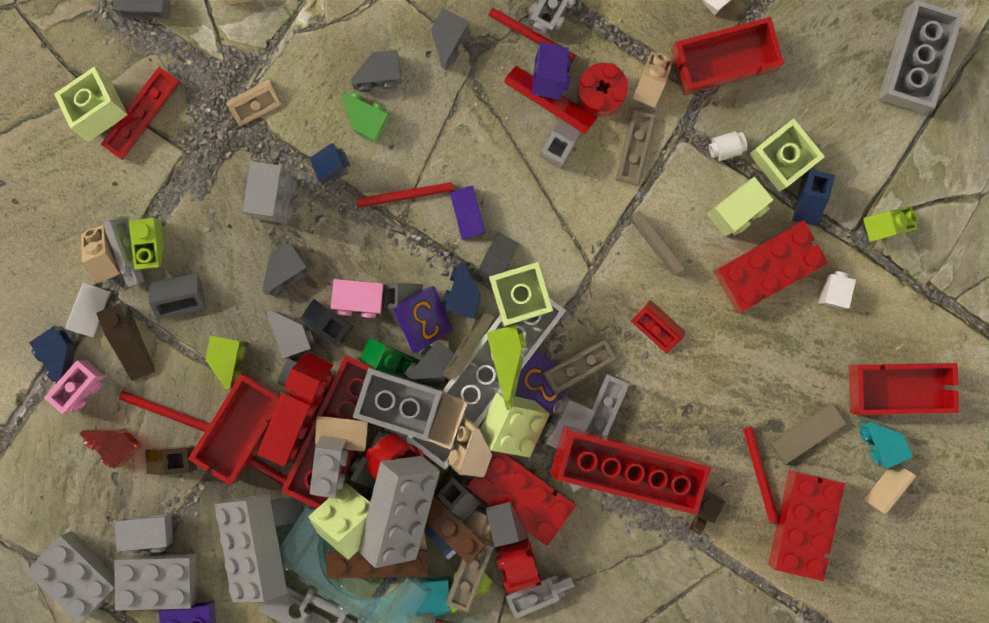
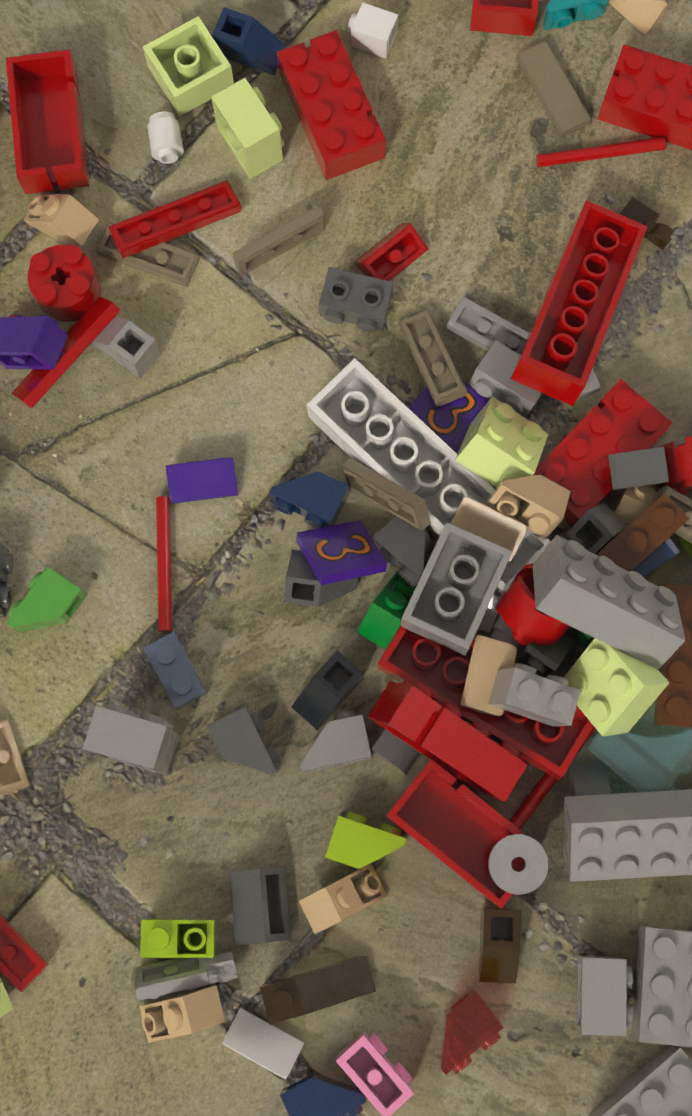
camera: 80 degrees left, 10 degrees down
red bar [119,391,210,432] -> none
dark blue slope [310,143,350,184] -> none
bright pink brick [331,279,384,318] -> none
dark grey slope [476,233,519,283] -> none
lime slope [486,325,527,410] -> none
yellowish green brick [489,262,553,326] -> none
none -> red tile [108,180,242,259]
none -> sand blue plate [144,632,207,710]
none -> tan slope [299,864,387,934]
none -> dark grey brick [319,267,393,332]
none -> light grey piece [488,834,548,895]

